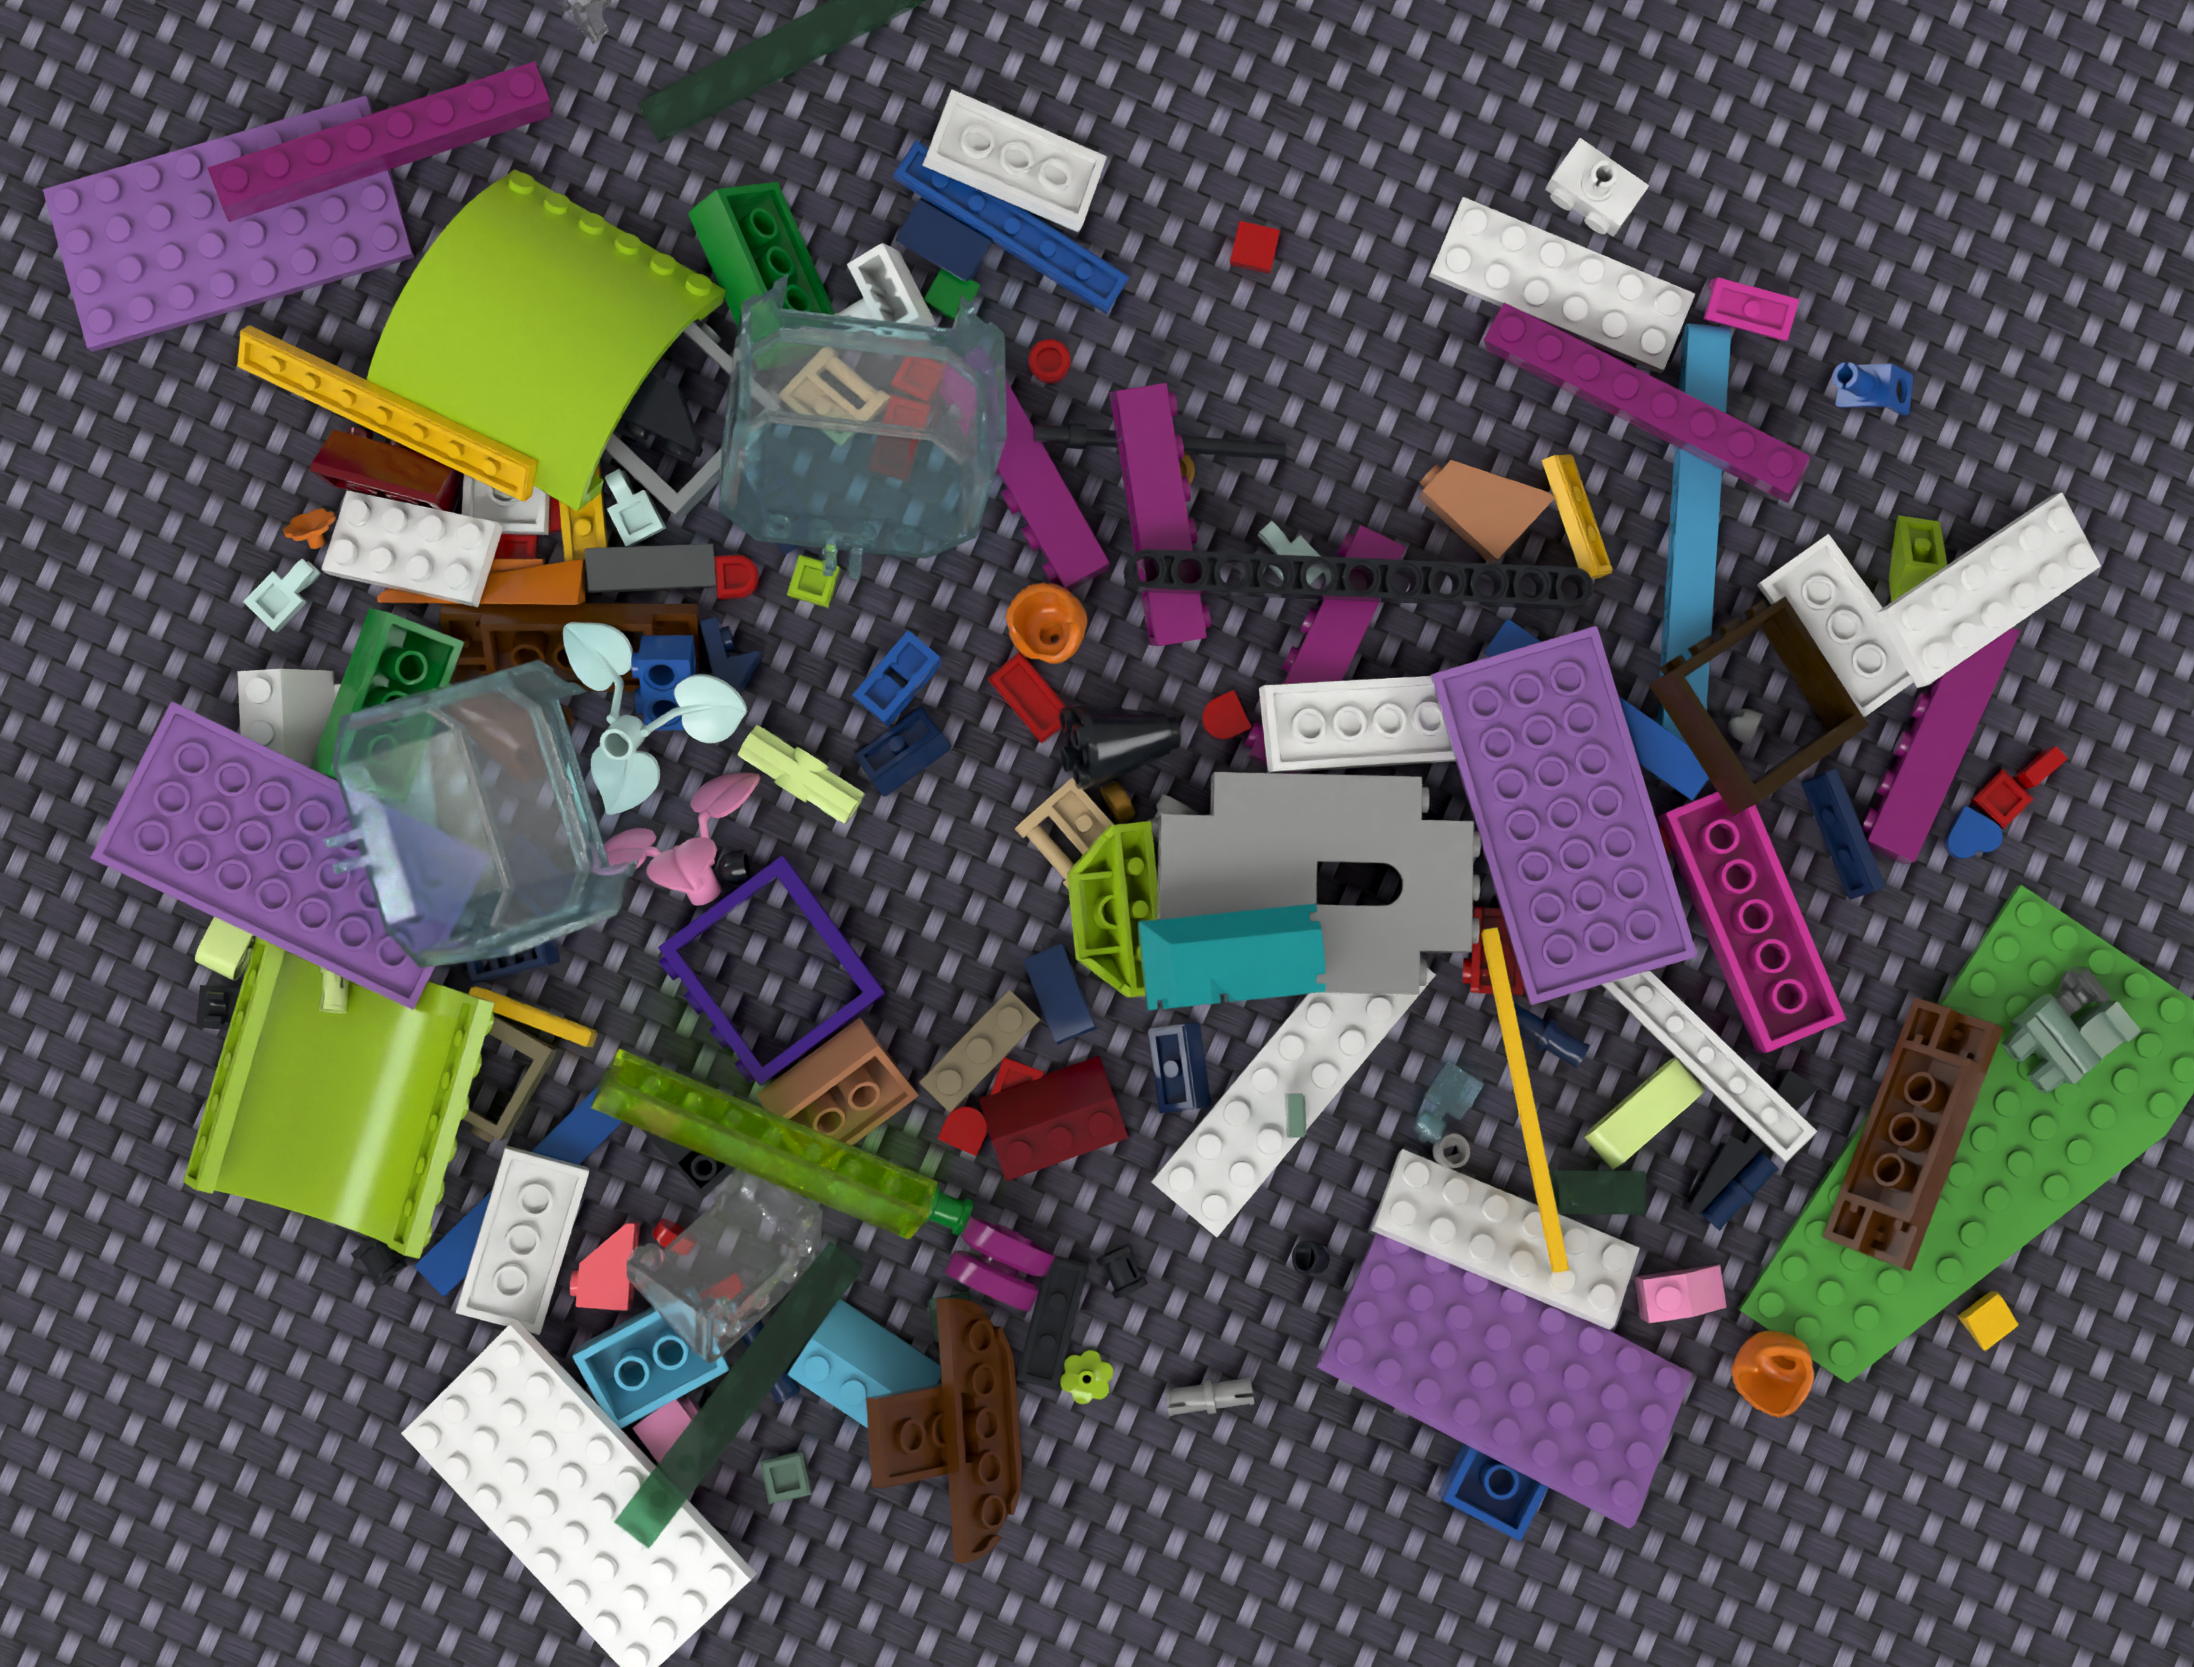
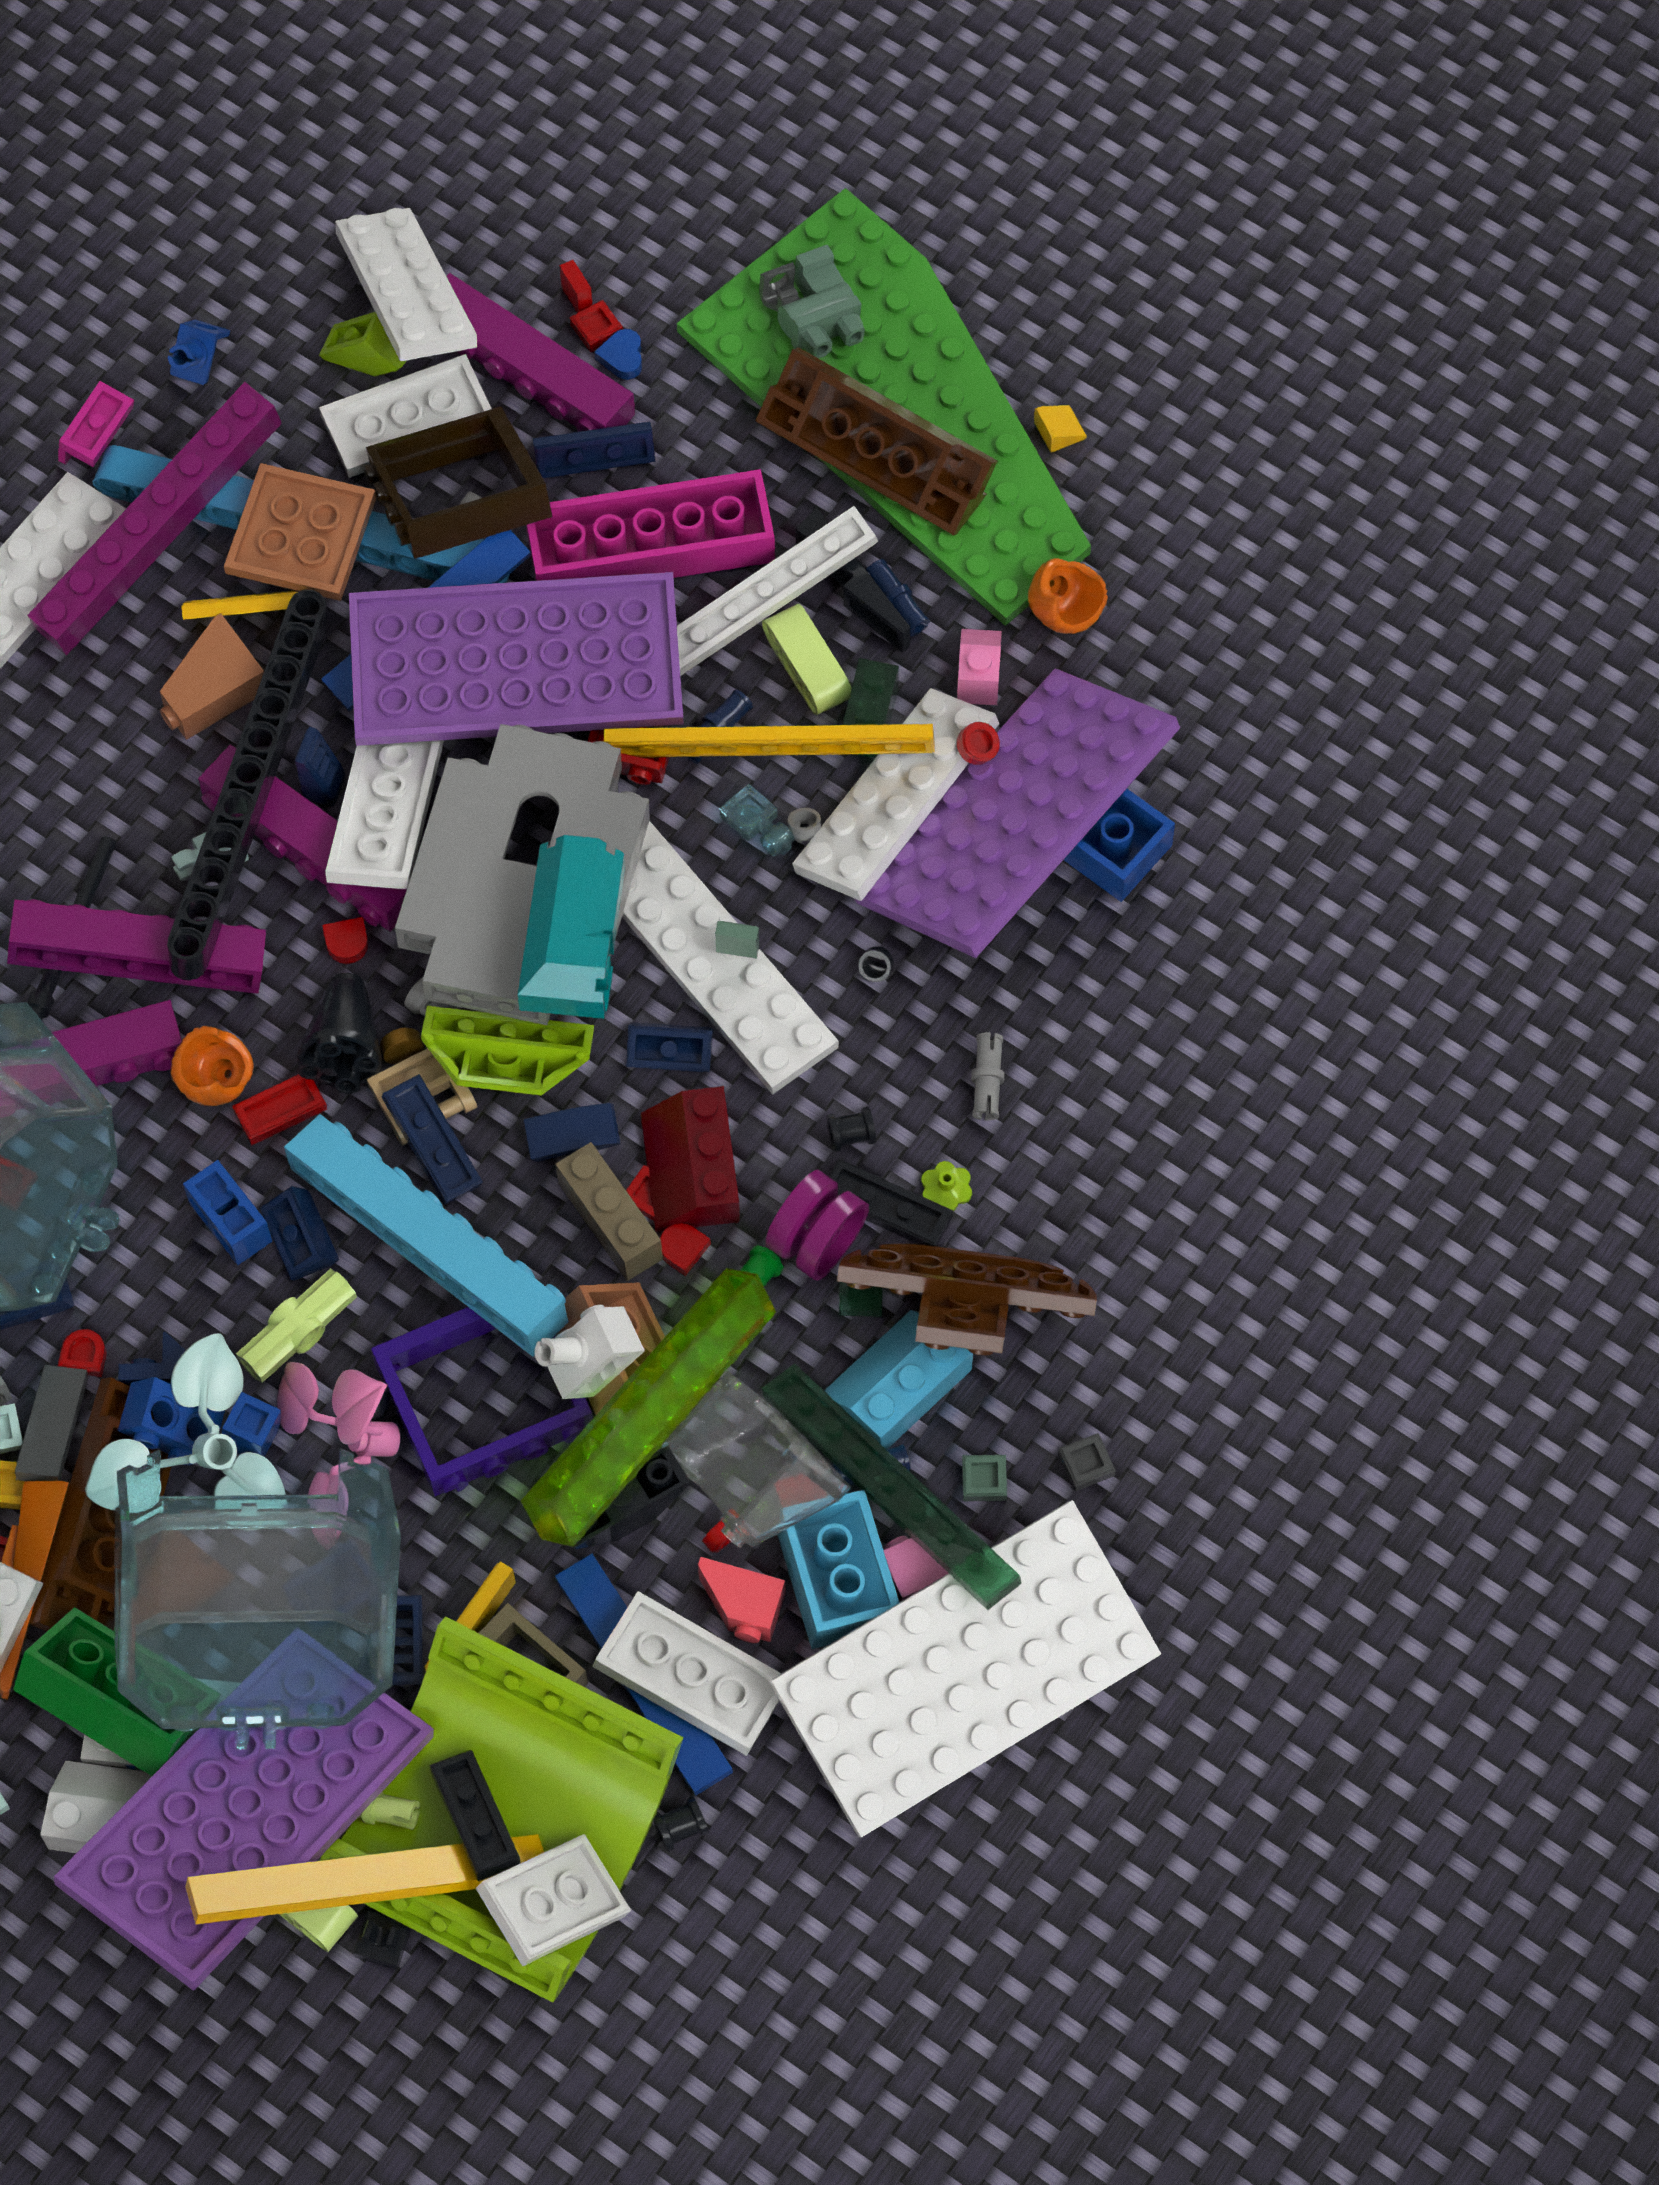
camera: 75 degrees left, 20 degrees down
lime tile [787,555,841,609] -> none
none -> yellow tile [185,1834,544,1924]
none -> blue panel [222,1392,281,1457]
none -> nougat plate [224,463,377,601]
none -> medium azure brick [284,1114,569,1357]
none -> dark blue slope [295,727,345,806]
none -> dark blue tile [381,1074,483,1205]
none -> black tile [430,1750,521,1881]
none -> white tile [476,1834,631,1967]
none -> white brick [535,1304,645,1399]
none -> red tile [957,722,1000,765]
none -> dark grey tile [1058,1433,1116,1491]

